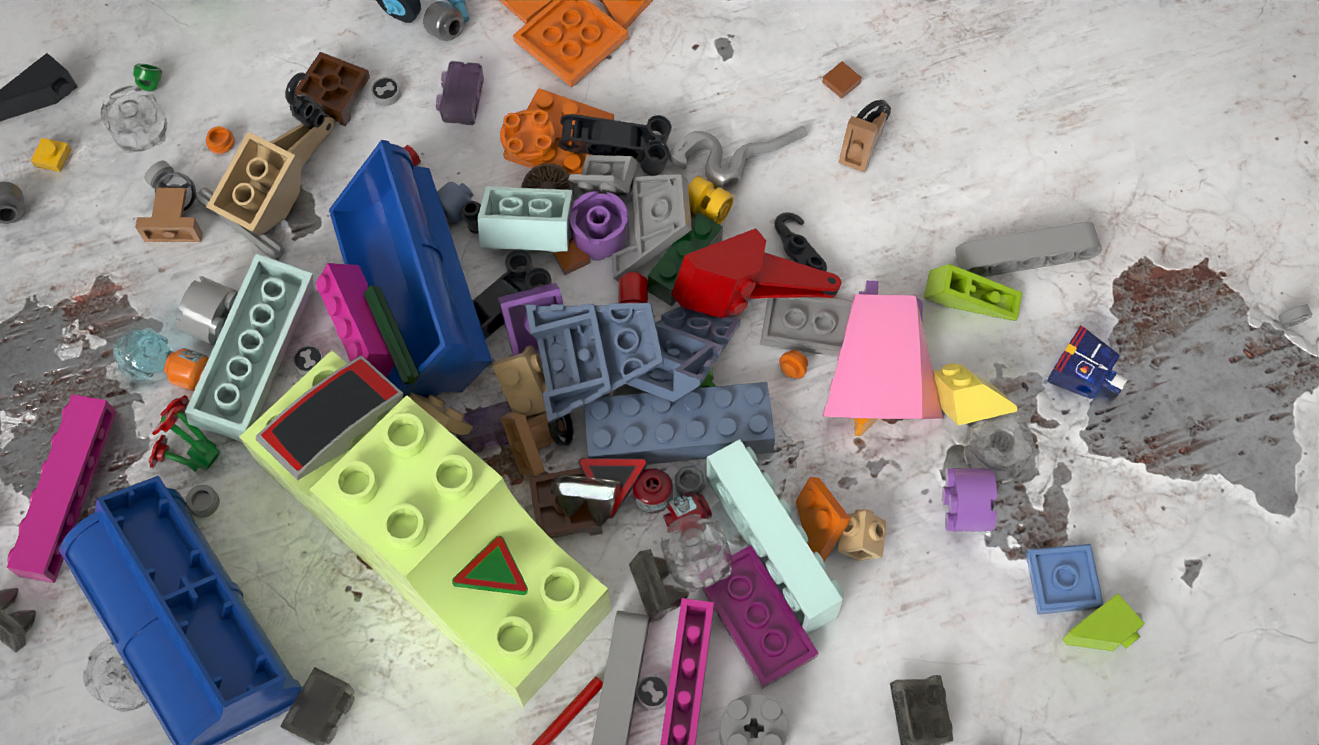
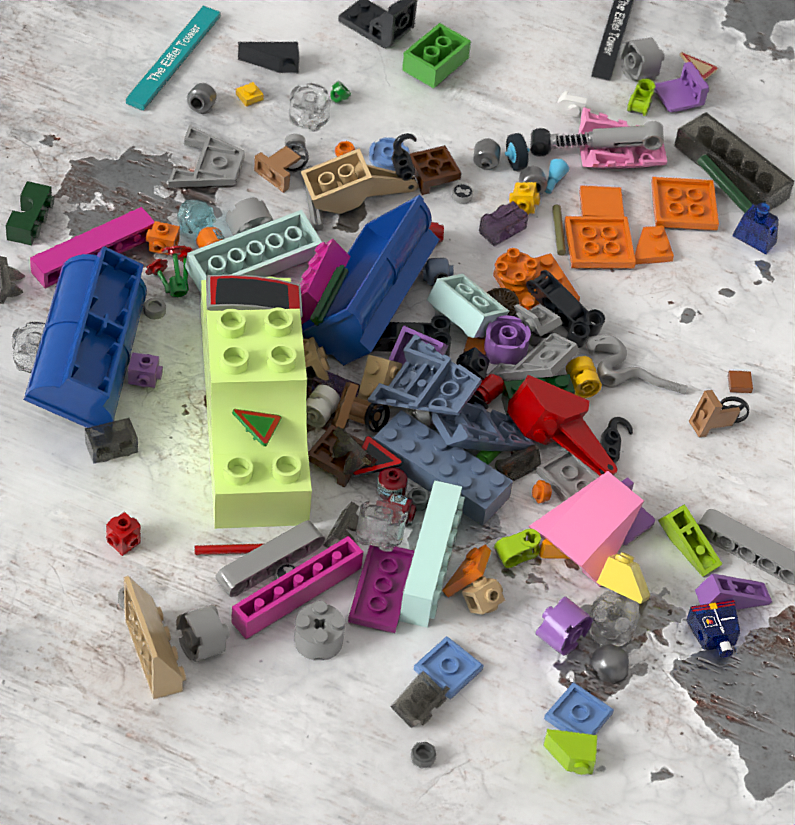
camera: 35 degrees right, 15 degrees down
none -> medium lavender brick [128,352,163,388]
none -> orange brick [146,221,180,255]
none -> light grey wing [168,125,245,188]
none -> white wheel [306,385,340,428]
none -> medium blue tile [369,138,410,171]
none -> medium blue tile [413,636,484,700]
none -> black brick [456,347,490,380]
none -> flat silver head [473,138,501,170]
none -> lime piece [494,529,541,568]
none -> clear smoke tile [495,444,541,481]
none -> yellow brick [509,182,540,215]
none -> olive bar [552,204,566,256]
none -> flat silver hair [591,644,629,683]
none -> medium lavender slope [695,573,772,612]

